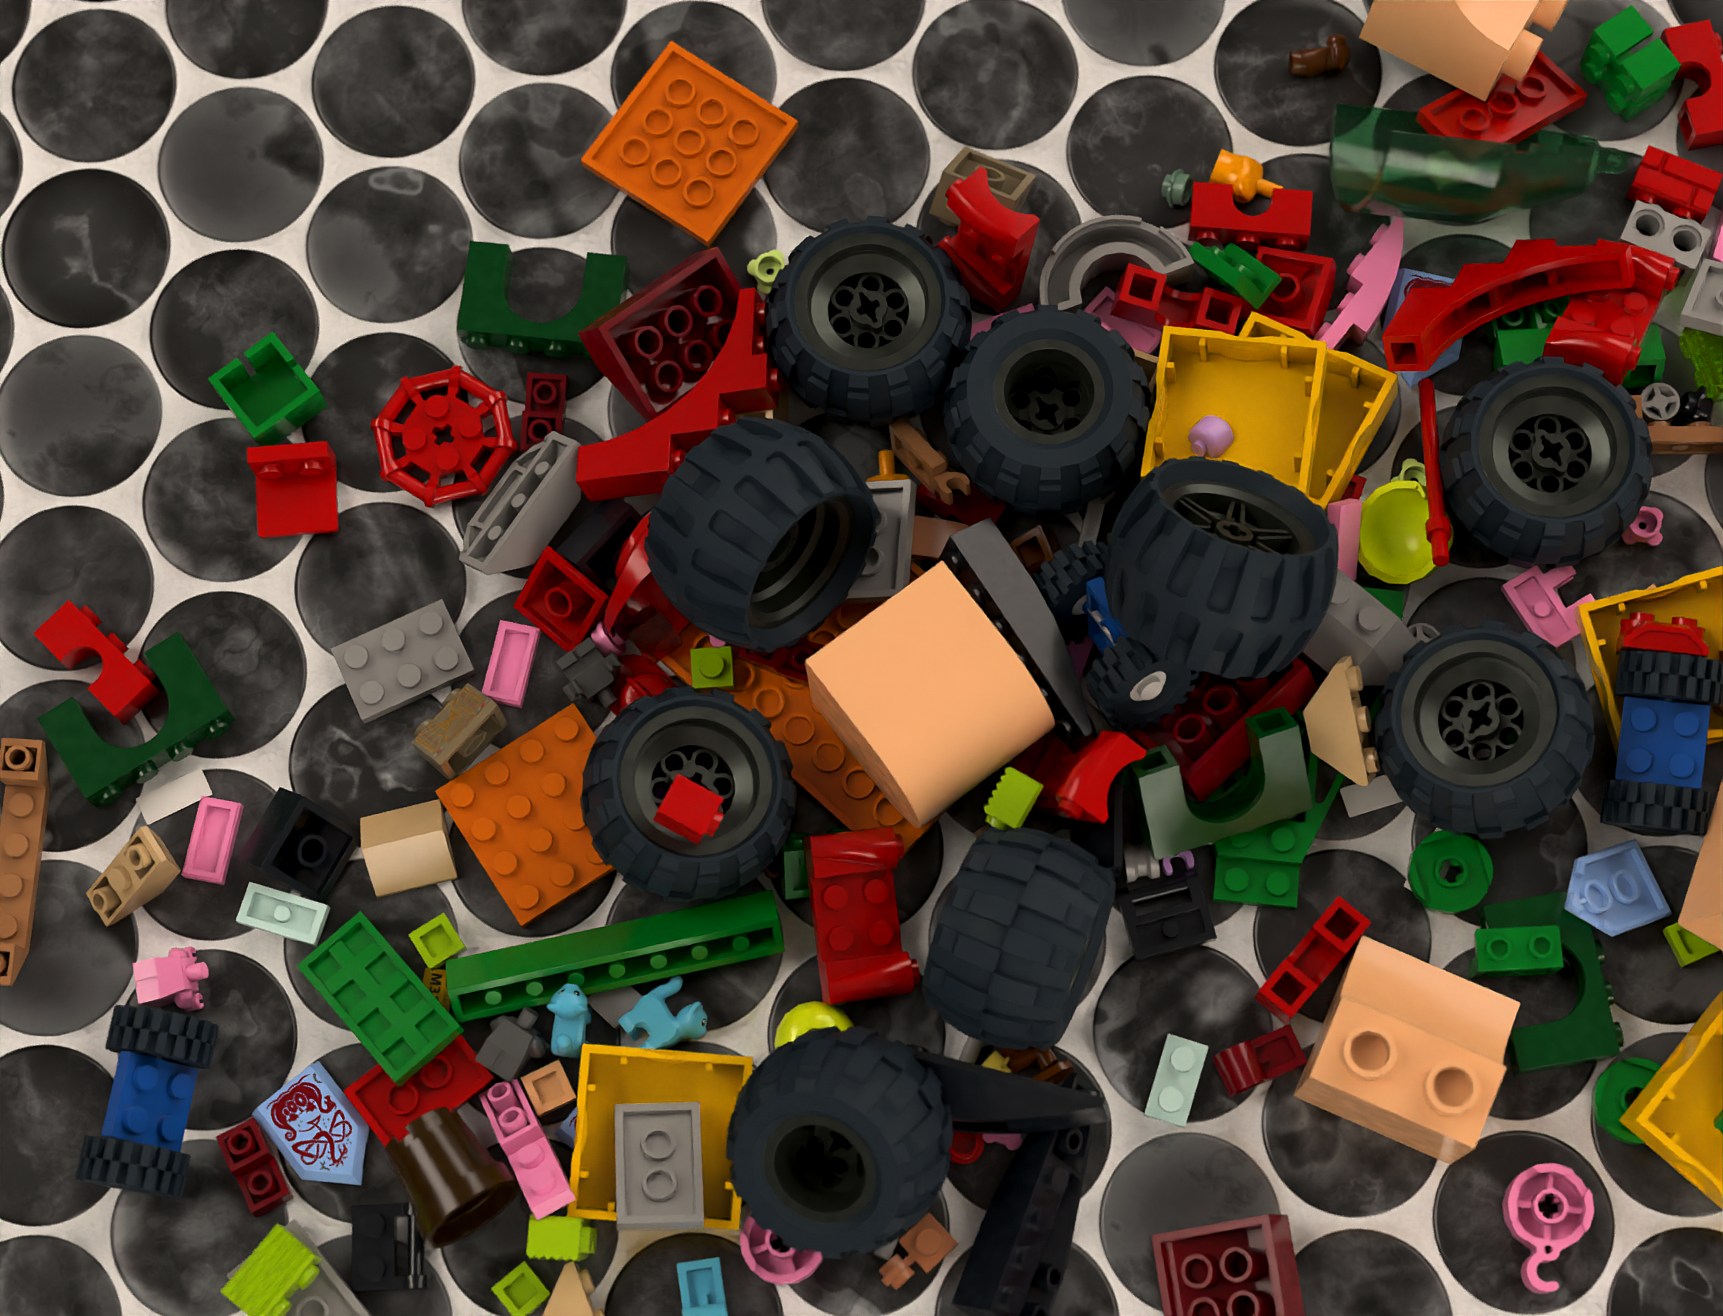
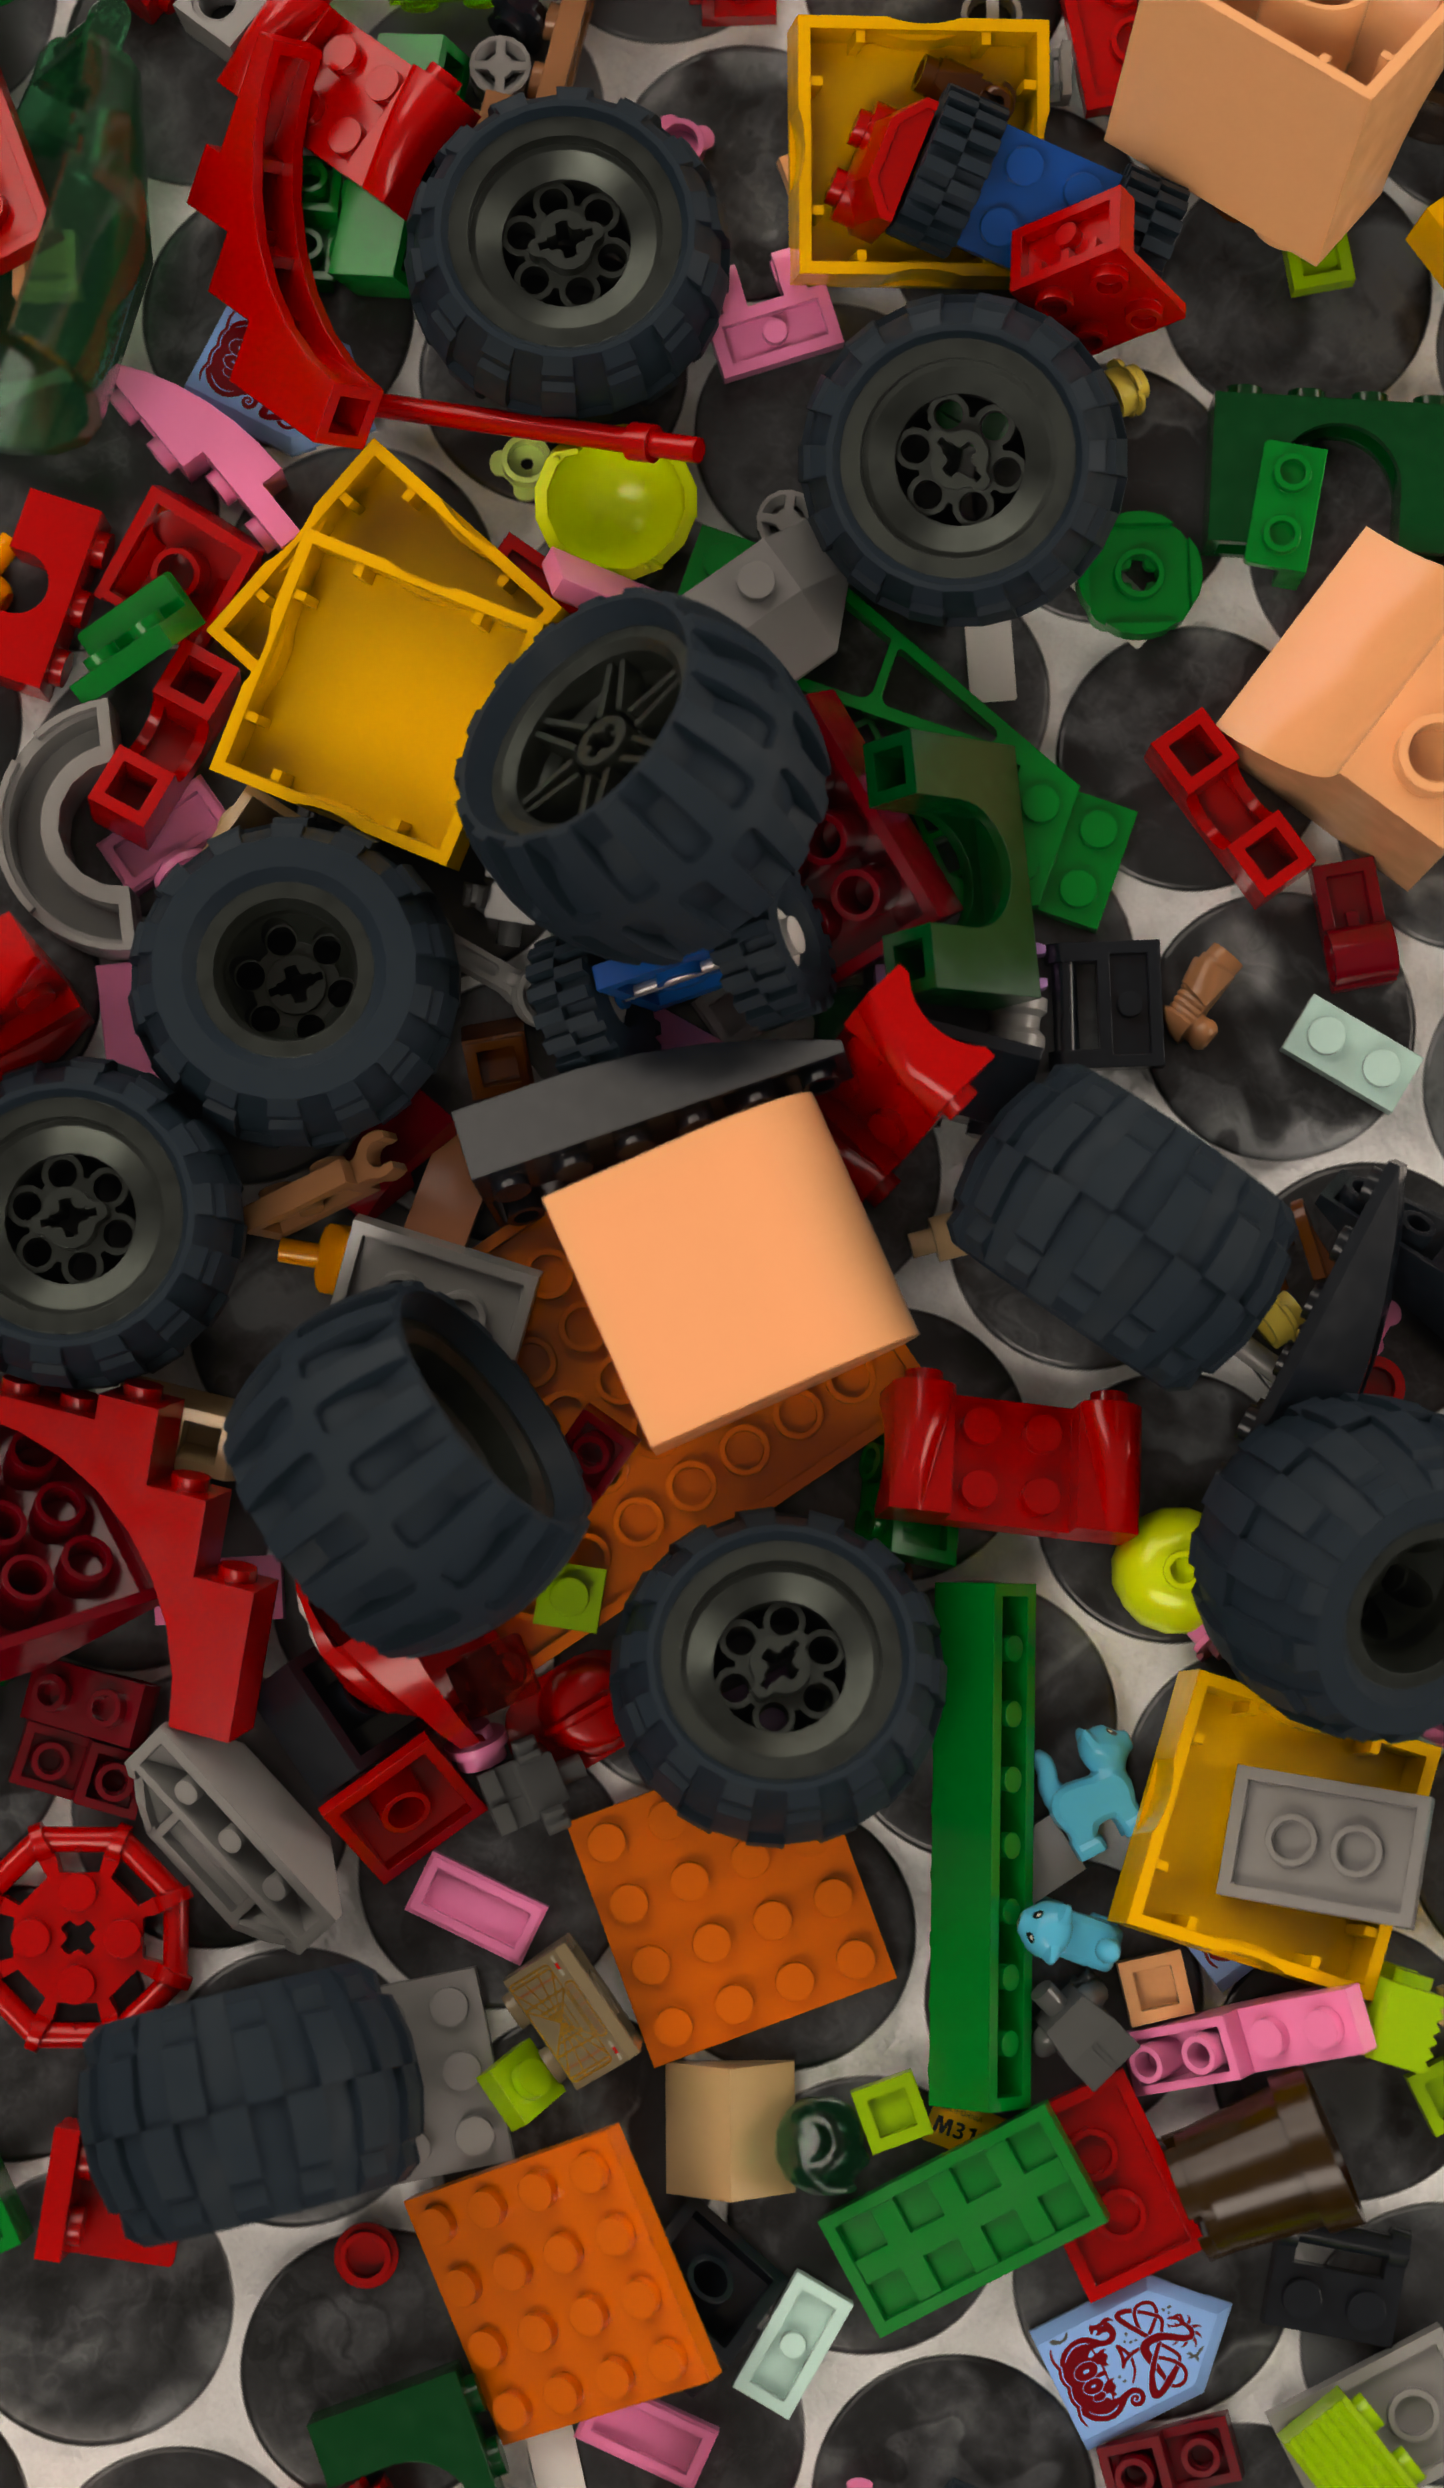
camera: 80 degrees left, 10 degrees up
red brick [653,774,725,845] -> none
lime brick [984,766,1044,831] -> none
lavender piece [1188,415,1234,458] -> none
tan slope [1303,655,1380,786] -> none
light blue tile [1564,839,1672,937] -> none
none -> dark red plate [20,1659,162,1749]
none -> black wheel [78,1962,424,2247]
none -> red plate [334,2221,399,2289]
none -> orange plate [403,2122,722,2446]
none -> lime plate [476,2037,566,2132]
none -> clear green hair [774,2095,870,2196]
none -> red bracket [1010,184,1186,355]
none -> light yellow plate [1104,359,1150,418]
none -> medium nougat arm [1163,942,1243,1050]

